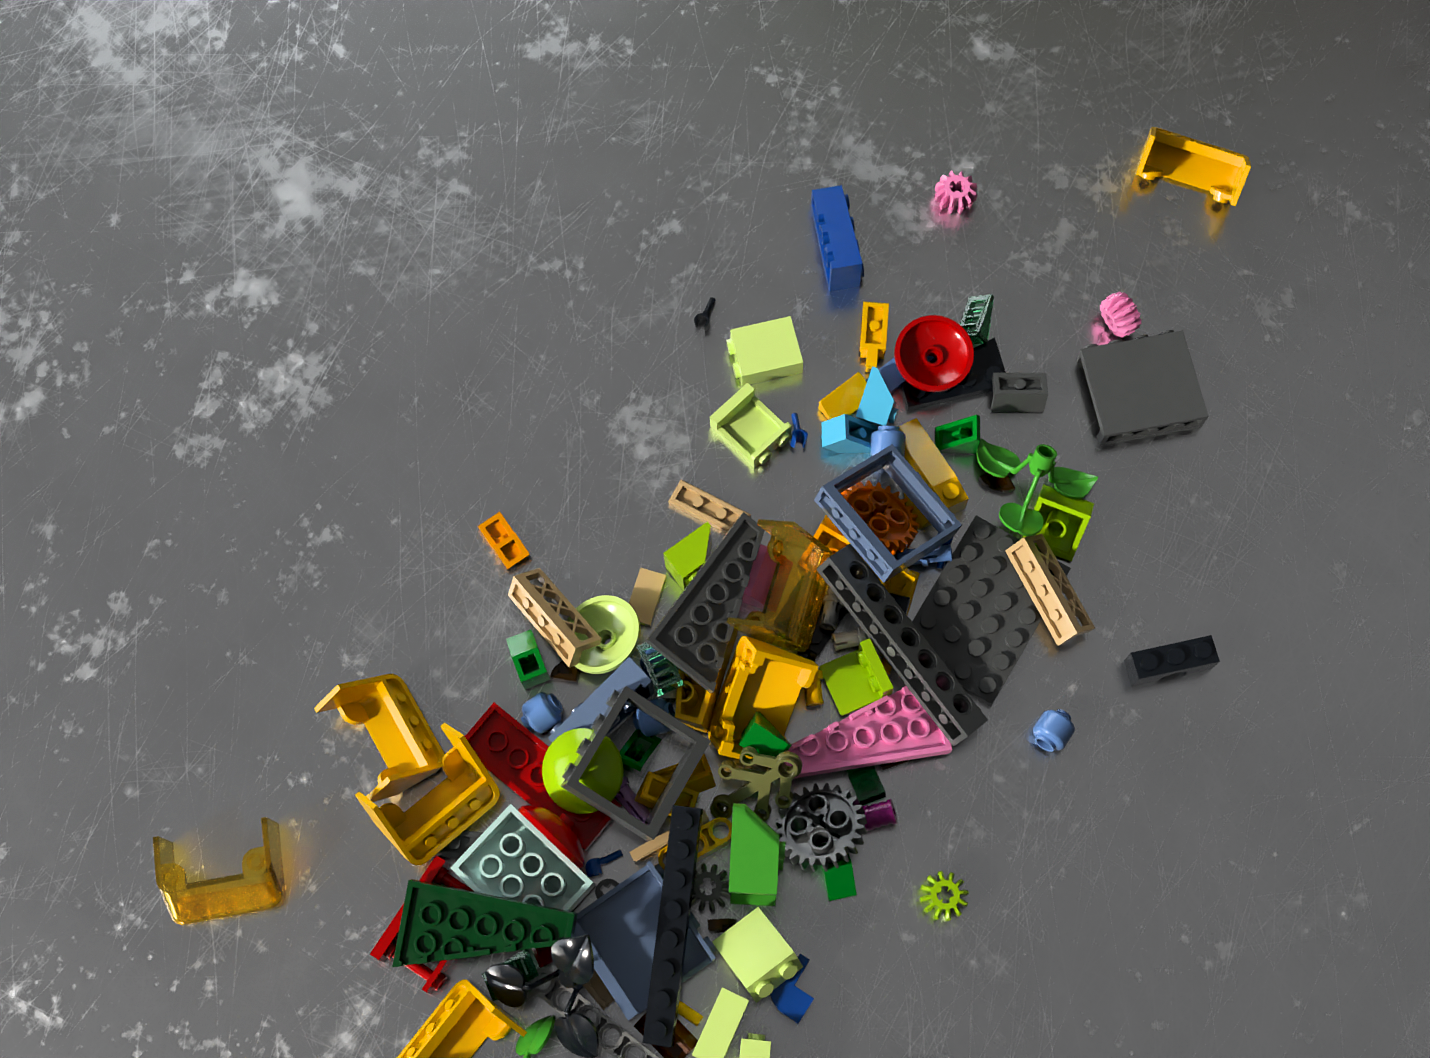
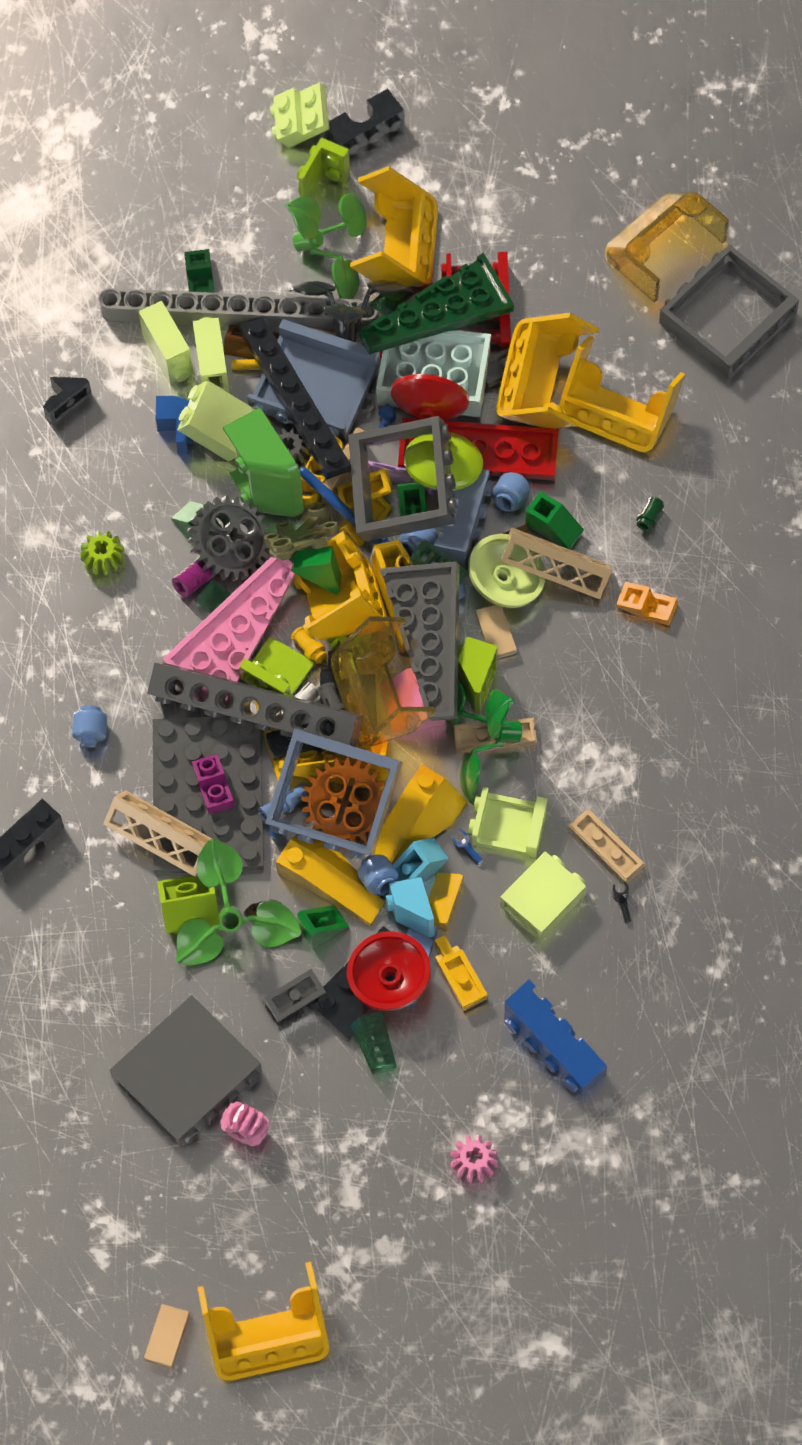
camera: 145 degrees right, 5 degrees down
none -> tan tile [144,1304,190,1368]
none -> magenta slope [192,754,235,815]
none -> blue bar [299,467,390,545]
none -> yellow wedge [362,764,468,865]
none -> green plant [448,681,522,802]
none -> tan tile [568,808,645,883]
none -> dark green pin [636,497,664,532]
none -> dark grey window [659,244,799,379]

